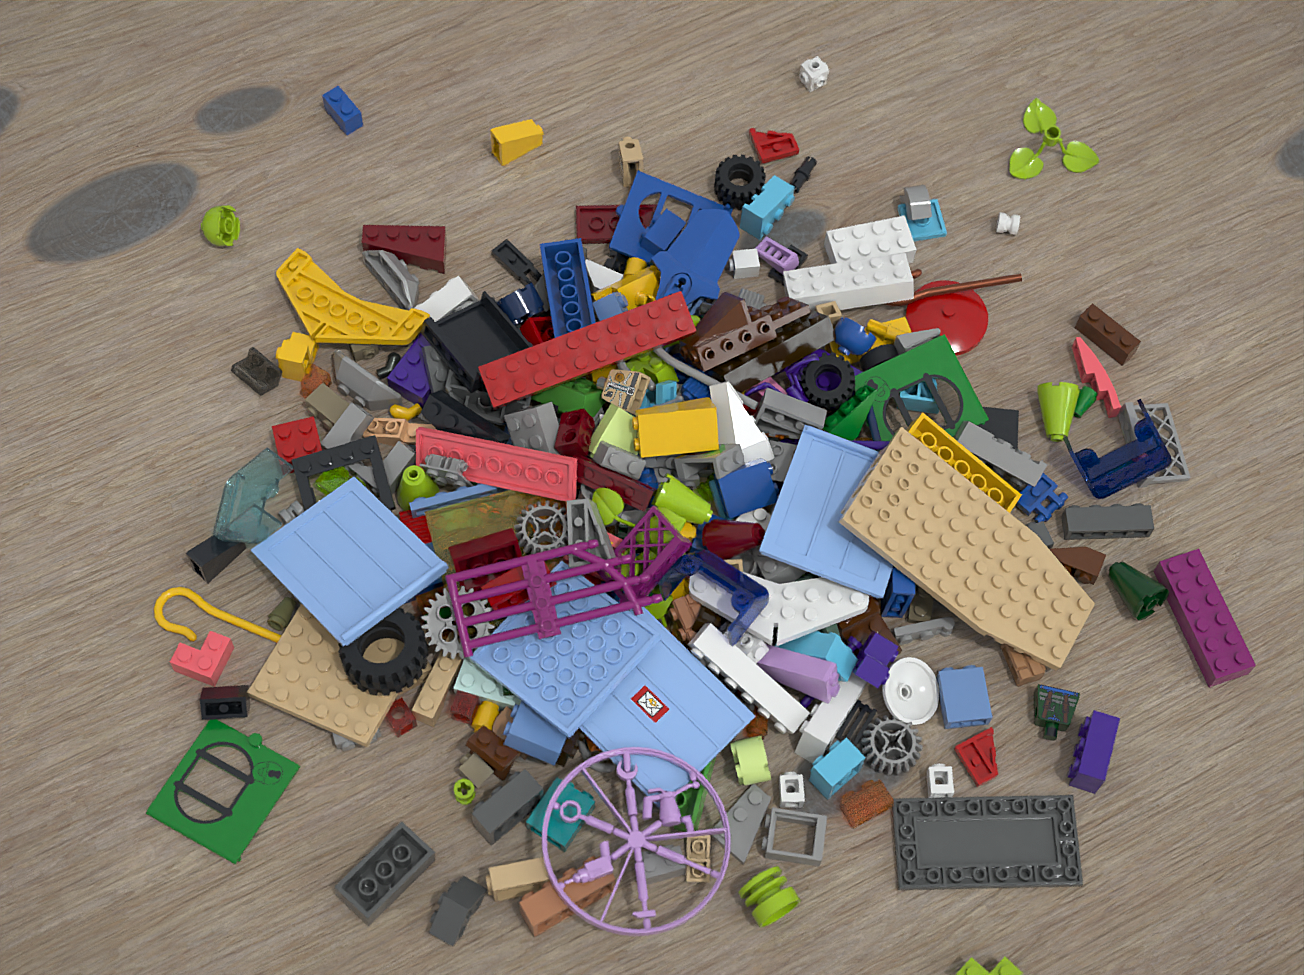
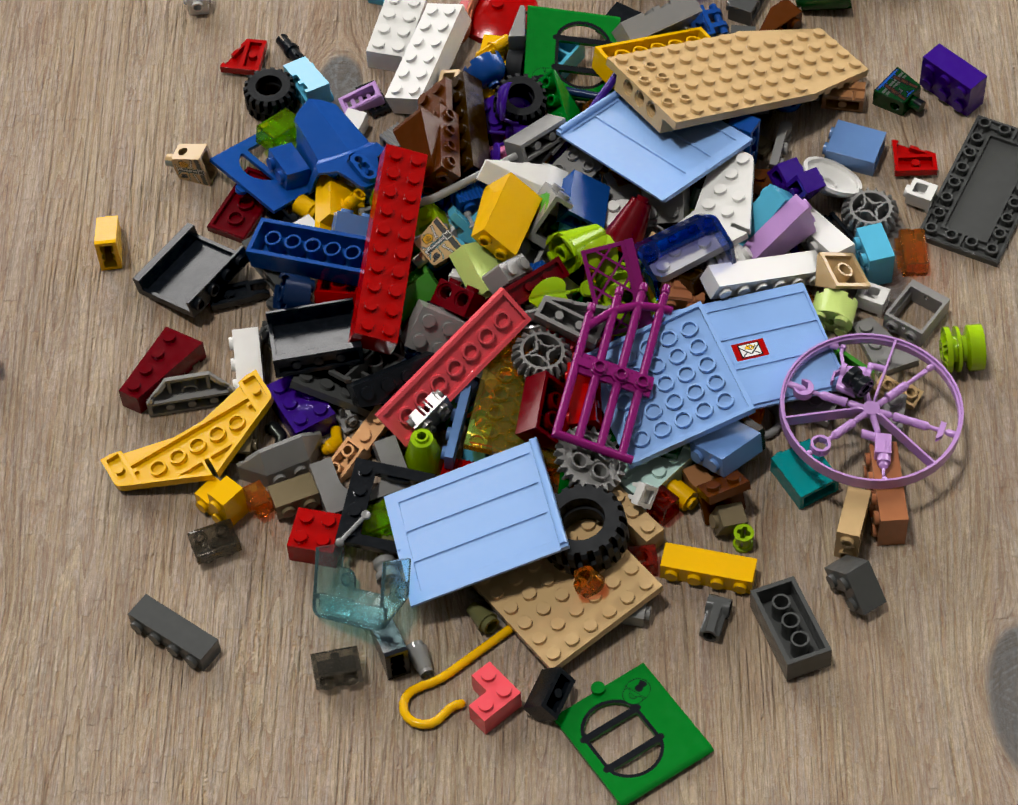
camera: 55 degrees left, 10 degrees down
lime cylinder [201,205,240,246] -> none
dark grey brick [472,769,544,846] -> none
none -> dark grey brick [128,594,221,672]
none -> black panel [132,223,249,318]
none -> clear neon green brick [256,108,296,151]
none -> clear smoke brick [310,646,363,690]
none -> light grey hinge [335,510,370,547]
none -> light grey cone [406,640,433,677]
none -> clear orange plate [573,566,605,599]
none -> white tile [628,481,659,510]
none -> yellow brick [660,542,757,594]
none -> dark grey piece [699,594,733,642]
none -> tan slope [815,252,871,289]
none -> black wheel [842,366,874,398]

